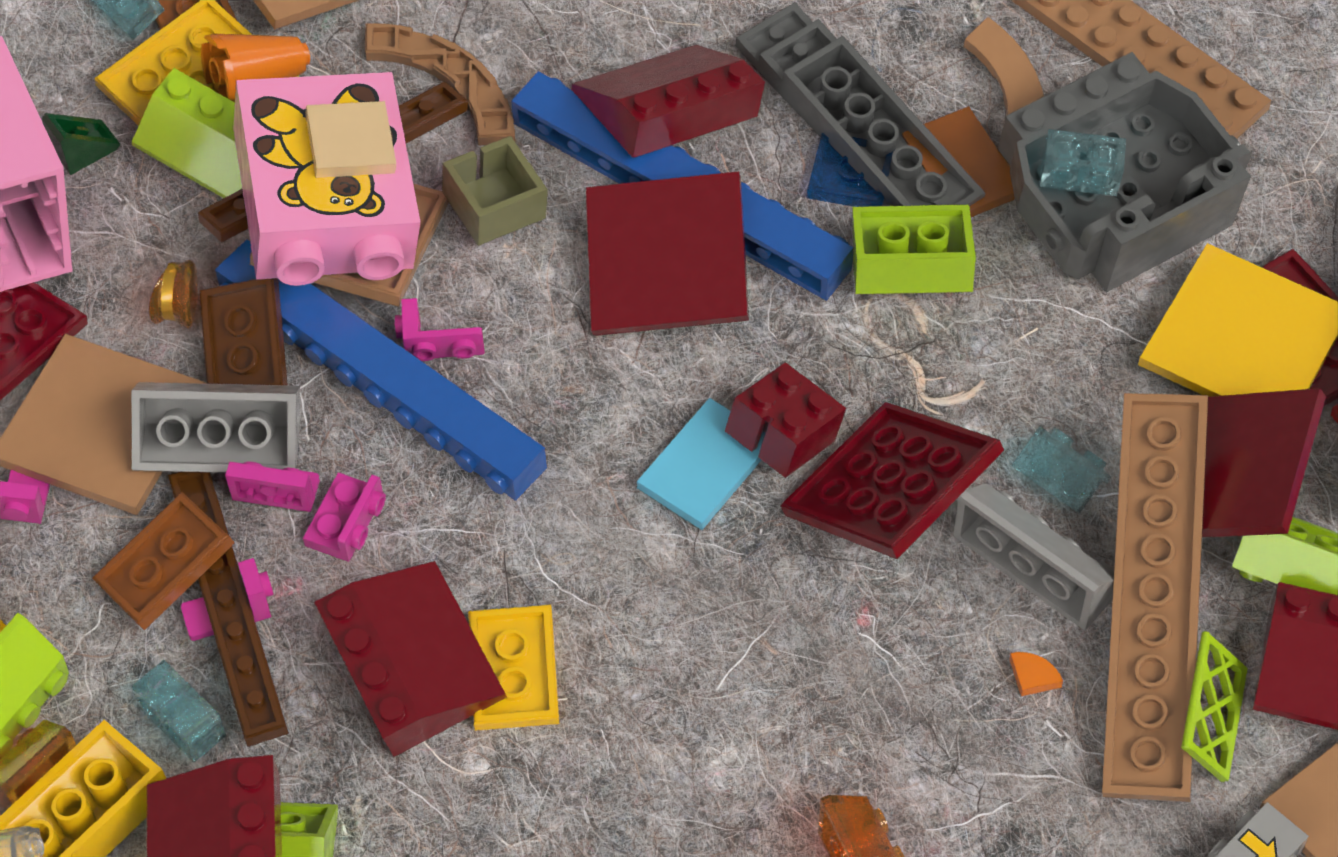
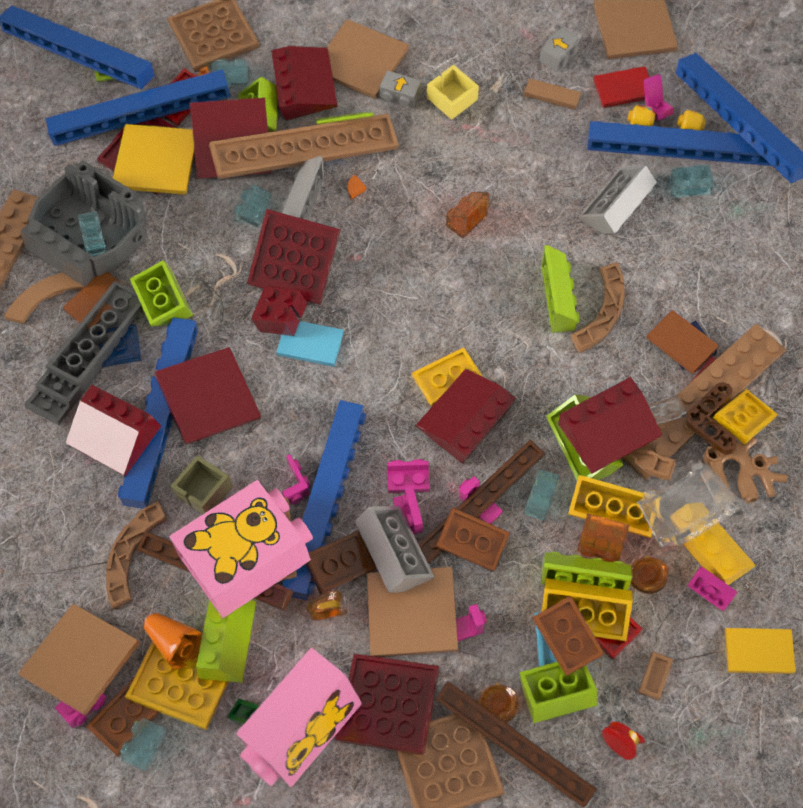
camera: 115 degrees left, 5 degrees up
tan tile [305,101,396,178] -> none

